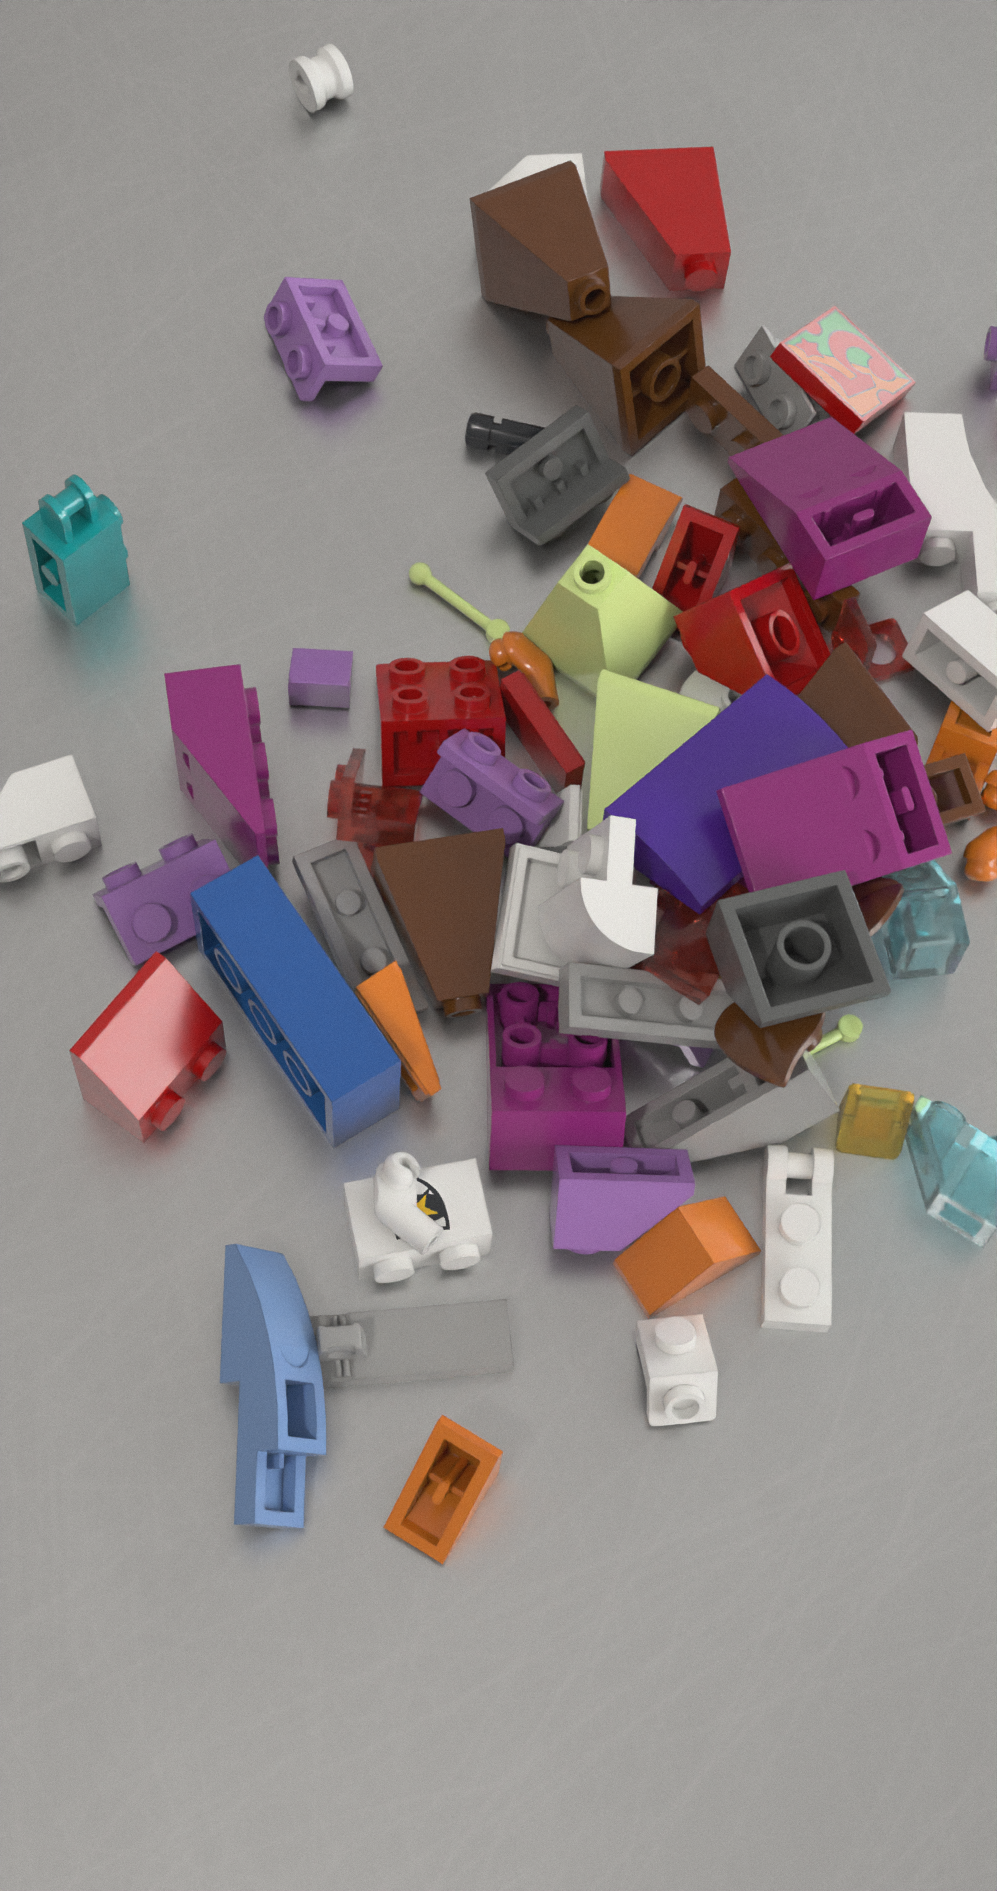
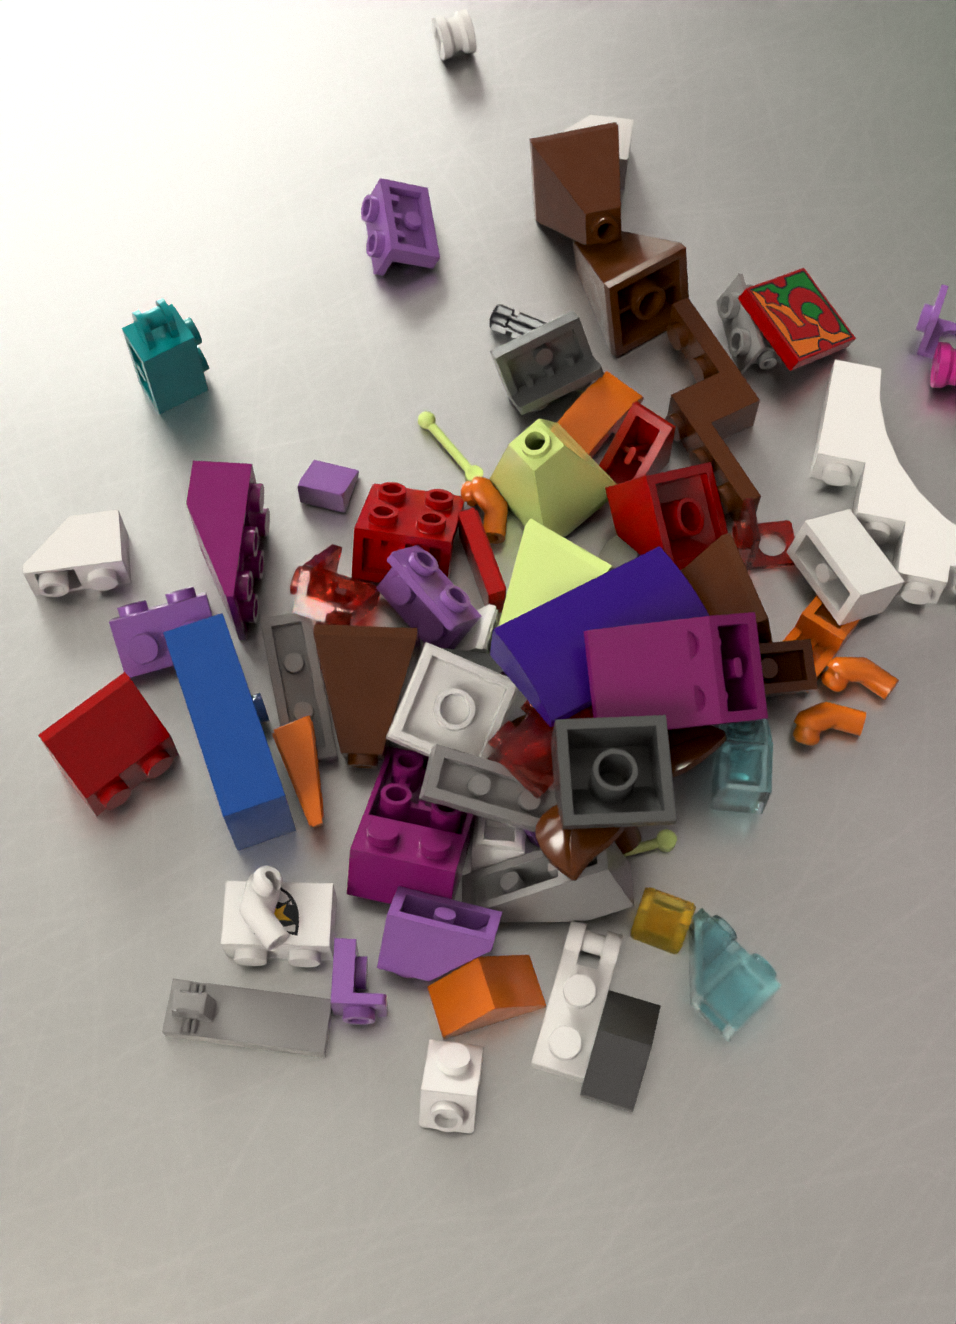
camera: 20 degrees right, 0 degrees up
medium blue slope [220,1244,326,1529] -> none
orange slope [383,1415,503,1564] -> none
white brick [538,815,658,968] -> none
red slope [600,146,731,292] -> none
magenta slope [727,417,932,600] -> none
none -> medium lavender bracket [331,938,388,1025]
none -> white slope [471,815,526,872]
none -> dark grey slope [580,990,661,1112]

